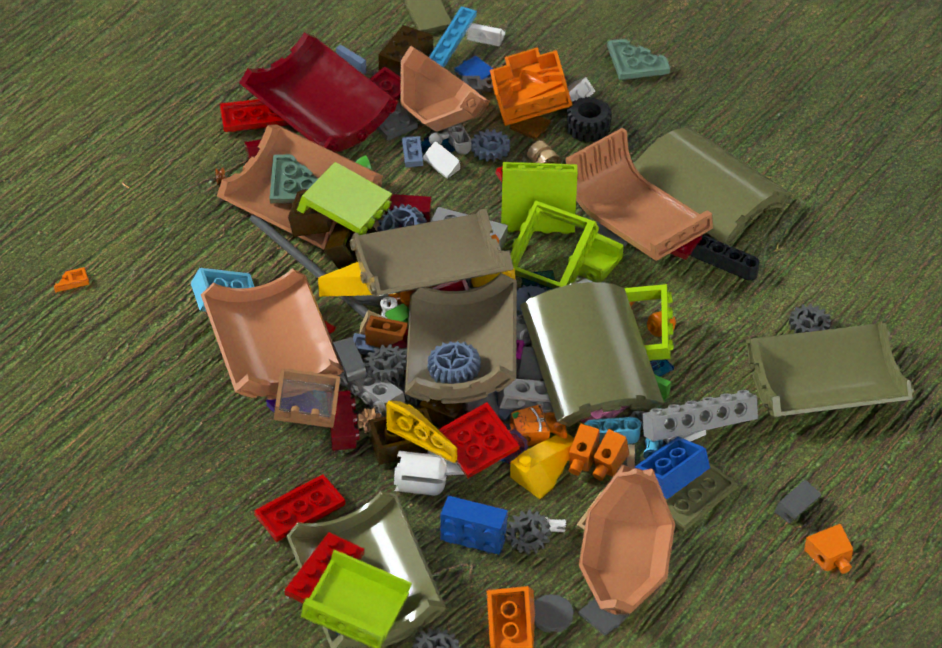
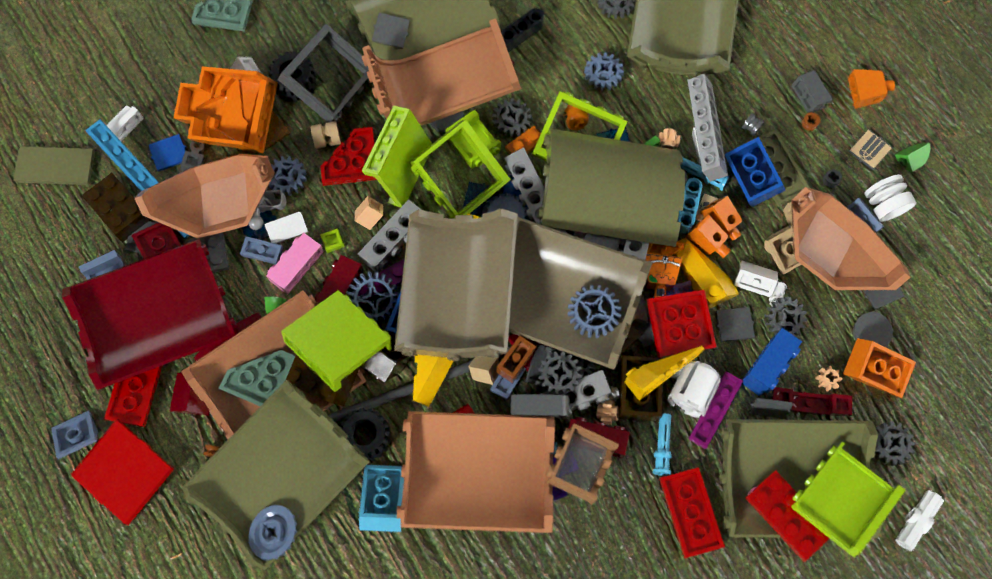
camera: 70 degrees left, 25 degrees up
none -> sand blue slope [51,411,98,459]
none -> red piece [71,419,174,526]
none -> olive panel [182,380,369,571]
none -> sand blue gear [249,505,297,560]
none -> bright pink brick [267,232,324,295]
none -> dark grey window [278,24,370,122]
none -> lime tile [320,228,345,253]
none -> black tyre [340,408,391,461]
none -> light nougat panel [355,196,383,230]
none -> dark grey piece [372,13,410,49]
none -> dark grey gear [492,98,532,138]
none -> sand blue gear [584,52,624,91]
none -> medium azure pin [653,413,672,476]
none -> light nougat gear [658,128,681,149]
none -> magenta plate [688,371,743,449]
none -> dark grey piece [716,307,755,342]
none -> white panel [734,261,778,297]
none -> dark grey wheel [742,113,765,136]
none -> dark grey piece [749,398,792,418]
none -> dark red slope [772,387,852,416]
none -> dark orange bush [802,112,820,131]
none -> light nougat gear [815,366,843,392]
none -> dark grey bush [823,169,842,188]
none -> sand blue plate [847,198,884,233]
none -> piece [849,129,893,170]
none -> white wheel [865,174,917,222]
none -> bright green brick [895,143,930,172]

